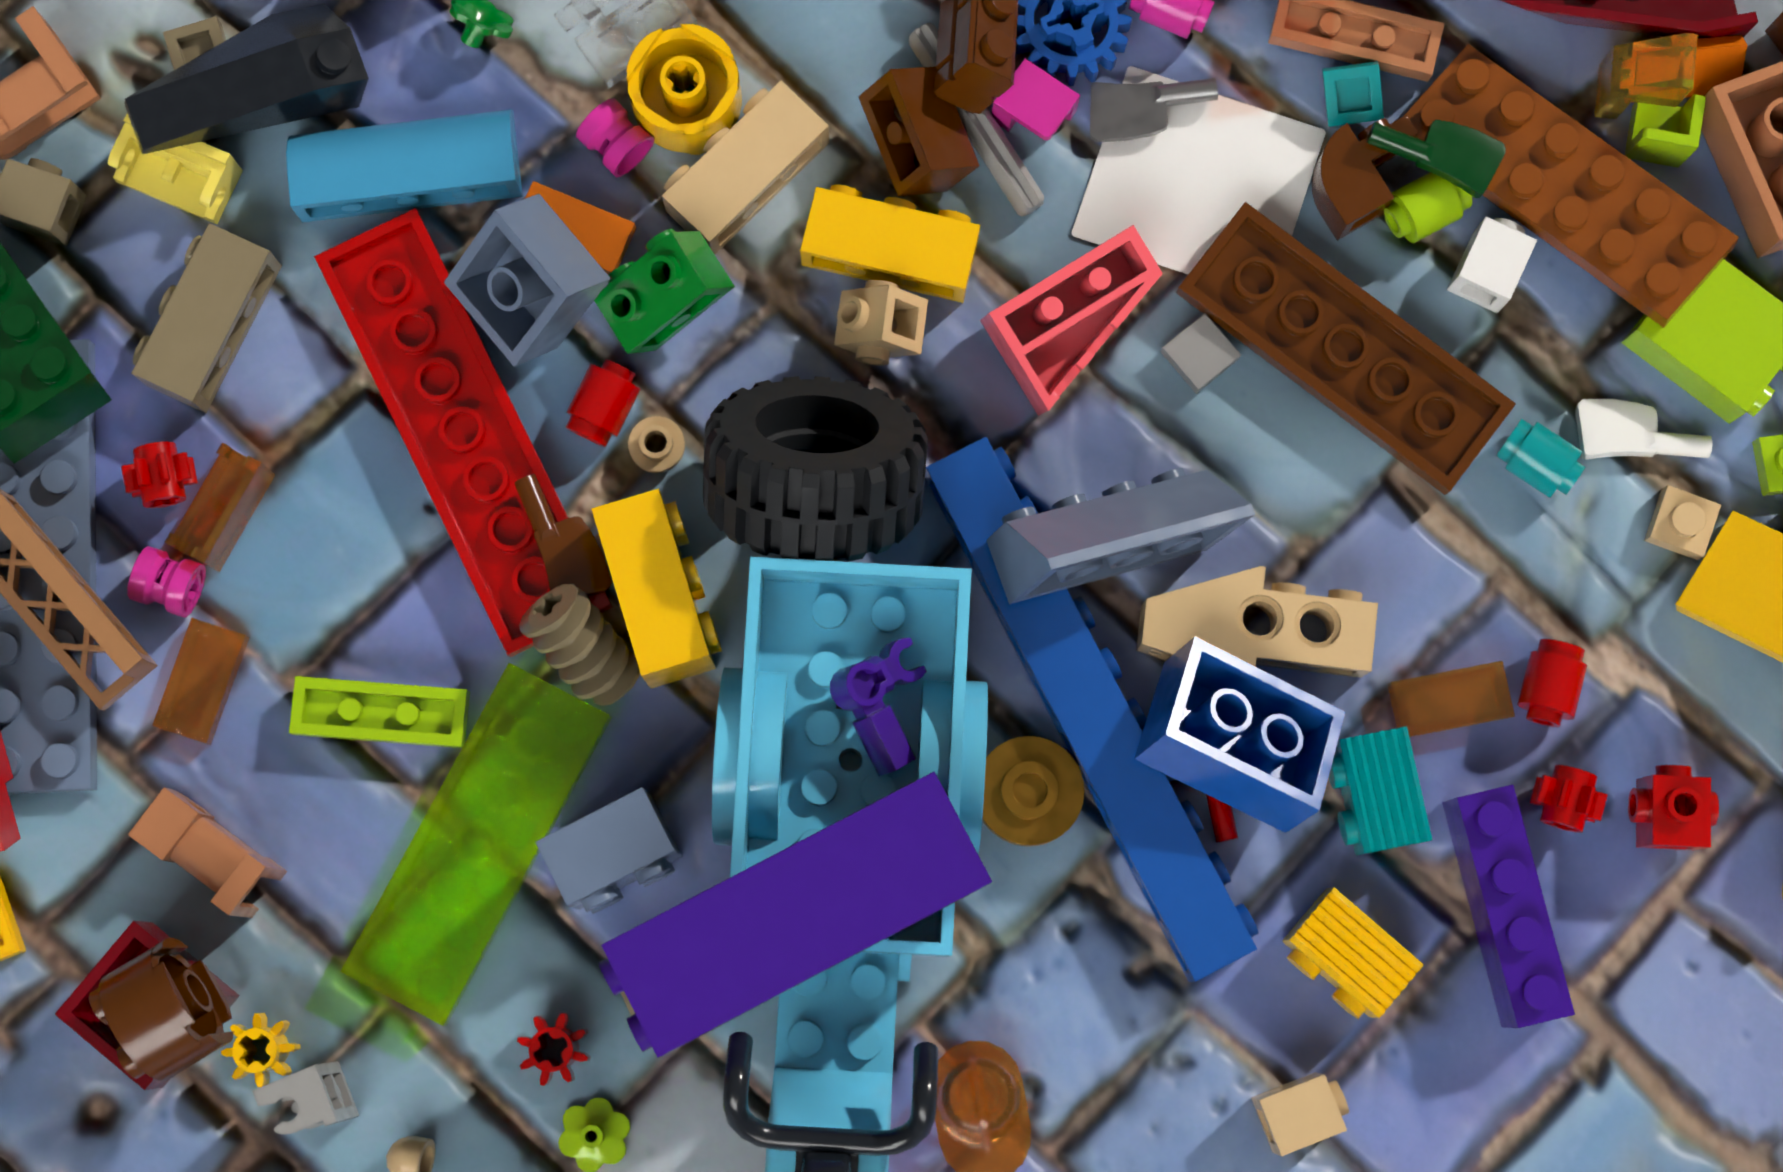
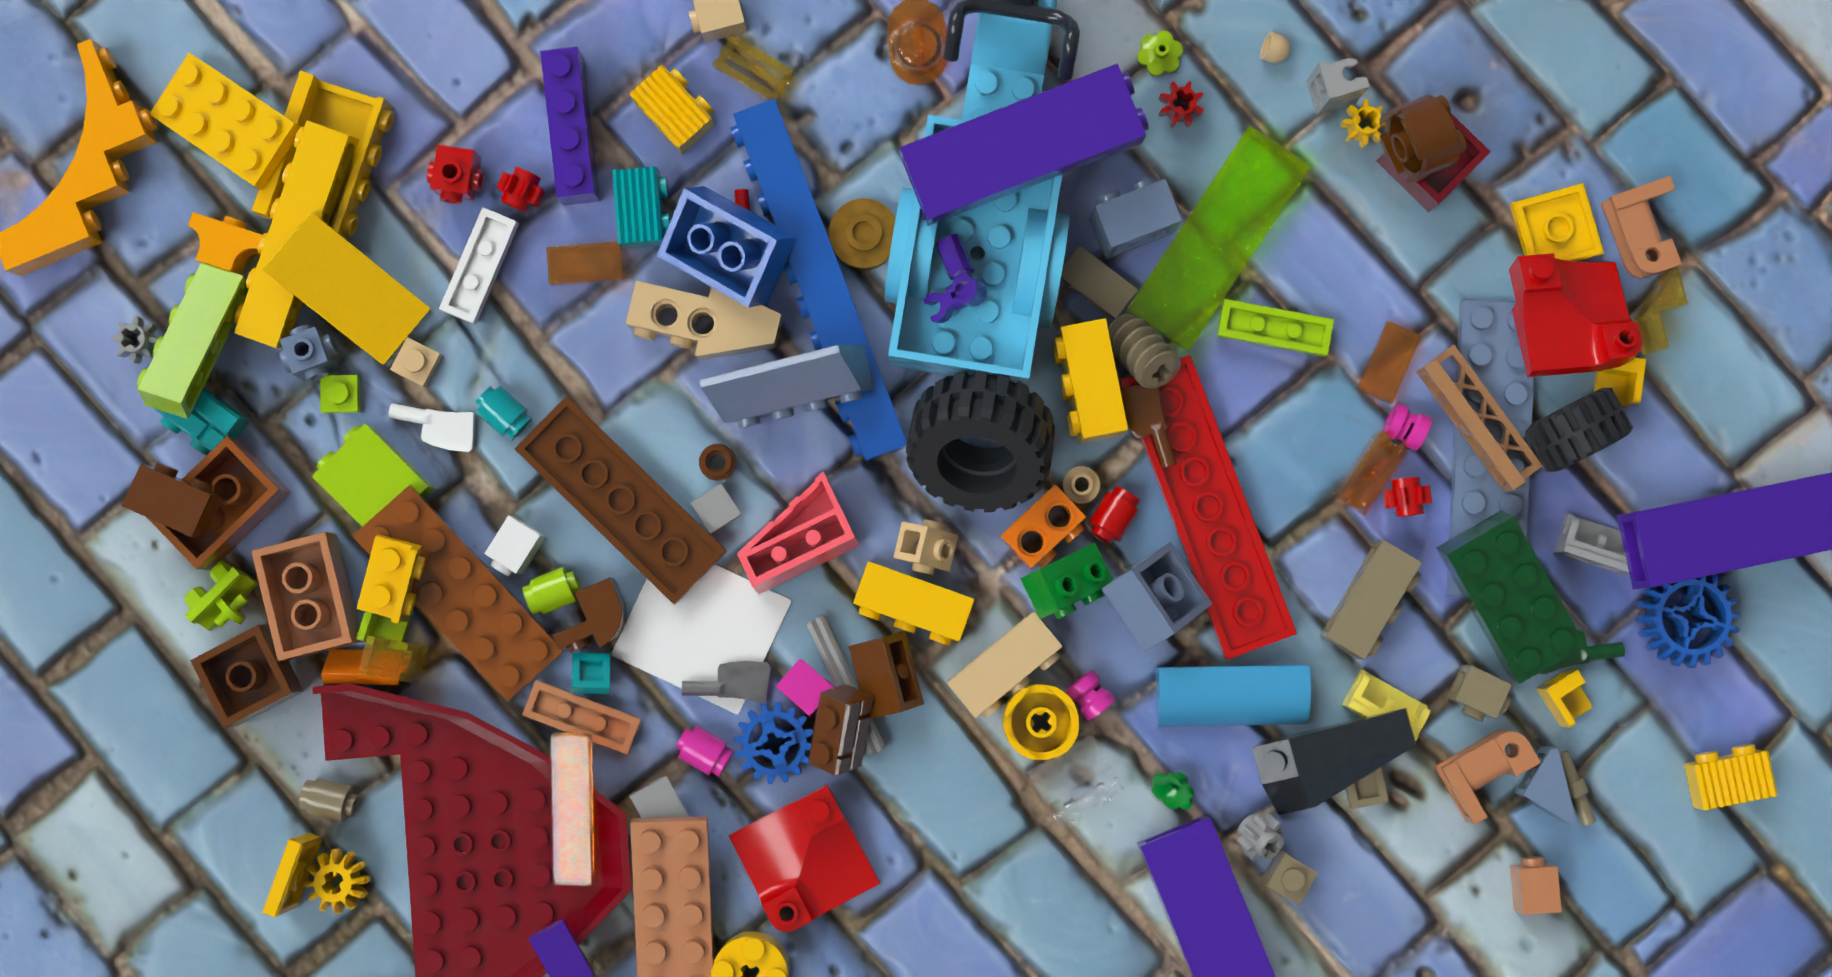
camera: 170 degrees left, 5 degrees up
nougat piece [128,787,287,918] -> none
orange tile [525,181,637,275] -> none
dark green piece [1366,120,1506,198] -> none
red brick [1517,639,1587,727] -> none
none -> yellow bracket [356,534,426,624]
none -> white plate [439,207,519,325]
none -> reddish brown plate [699,444,736,481]
none -> clear yellow tile [712,34,795,103]
none -> orange brick [1000,484,1086,569]
none -> dark tan tile [1061,245,1138,320]

